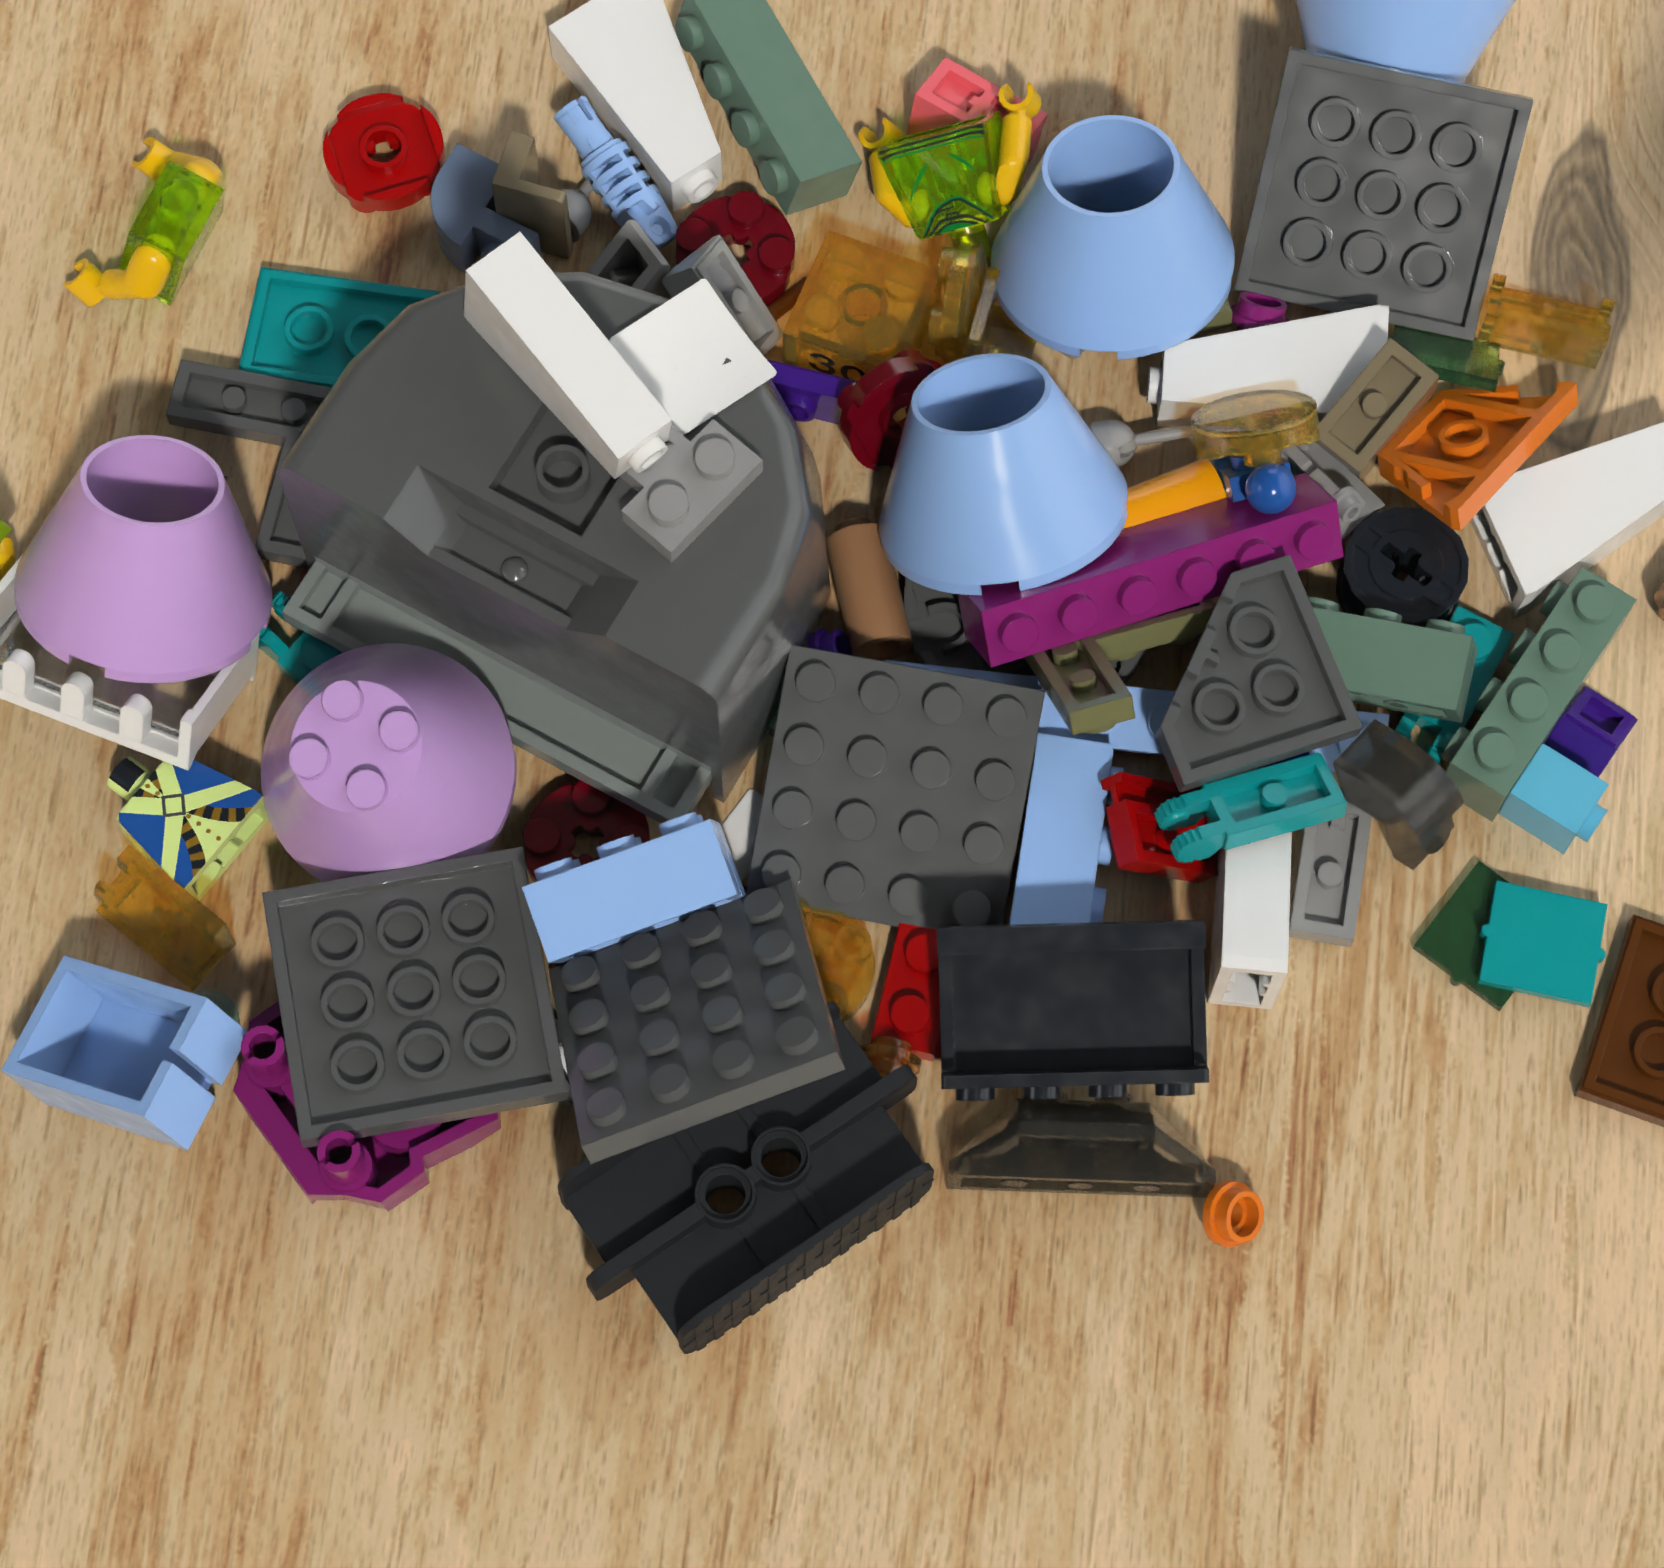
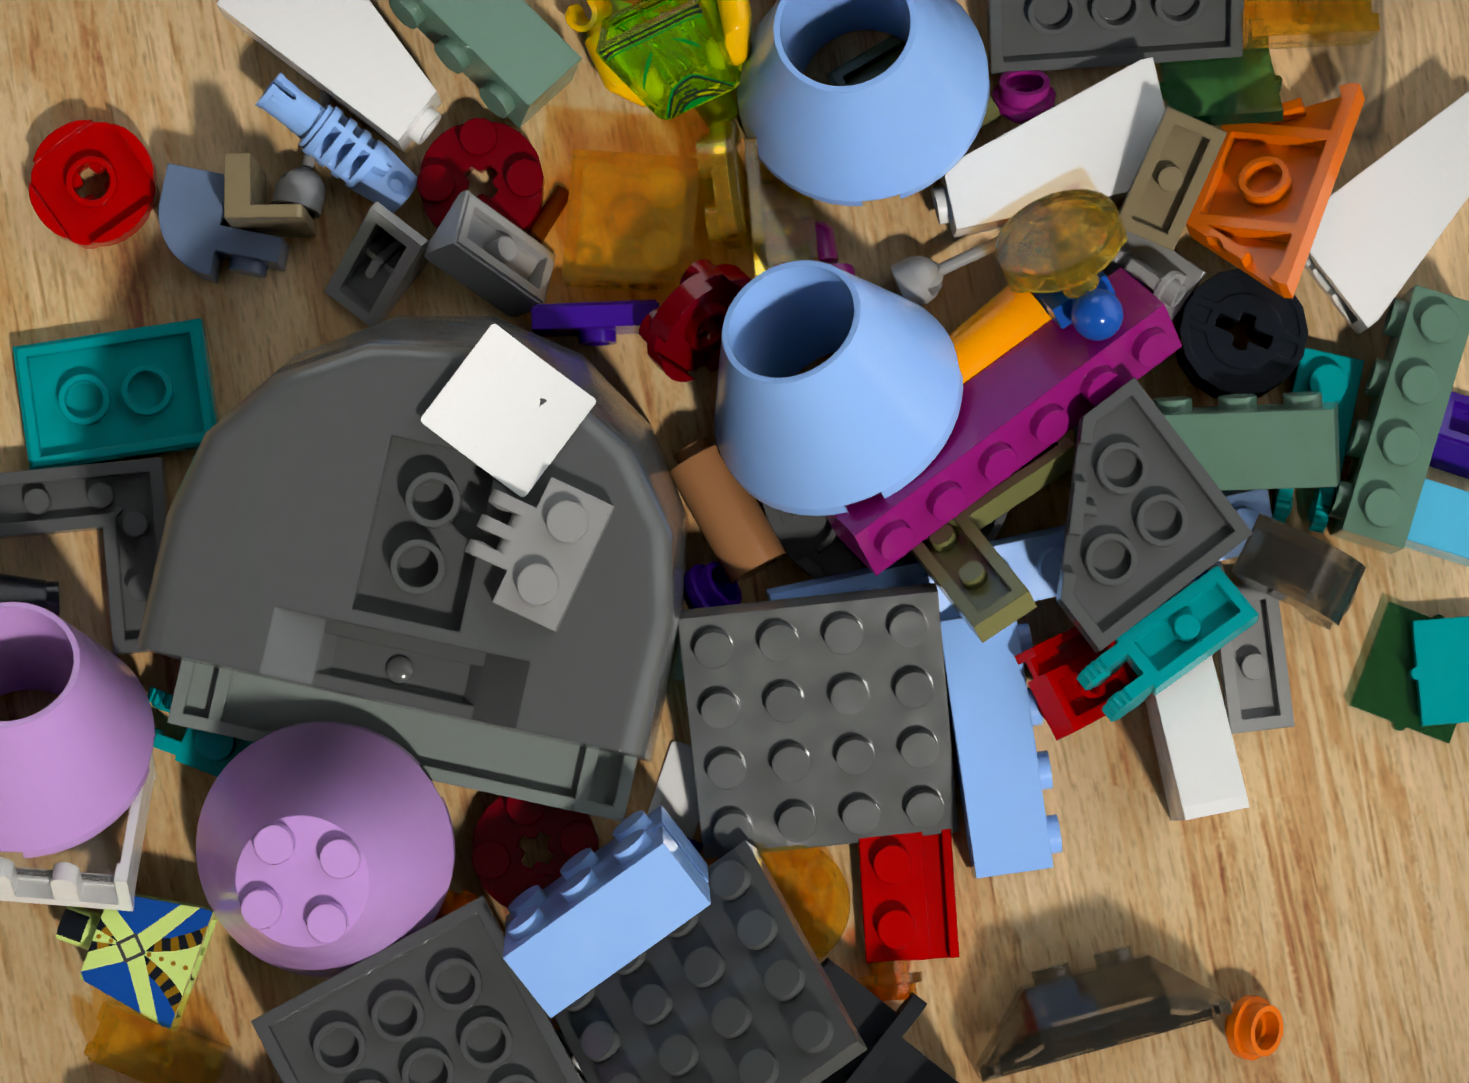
camera: 15 degrees left, 15 degrees up
white slope [464,232,673,479] -> none
black panel [937,919,1210,1101] -> none

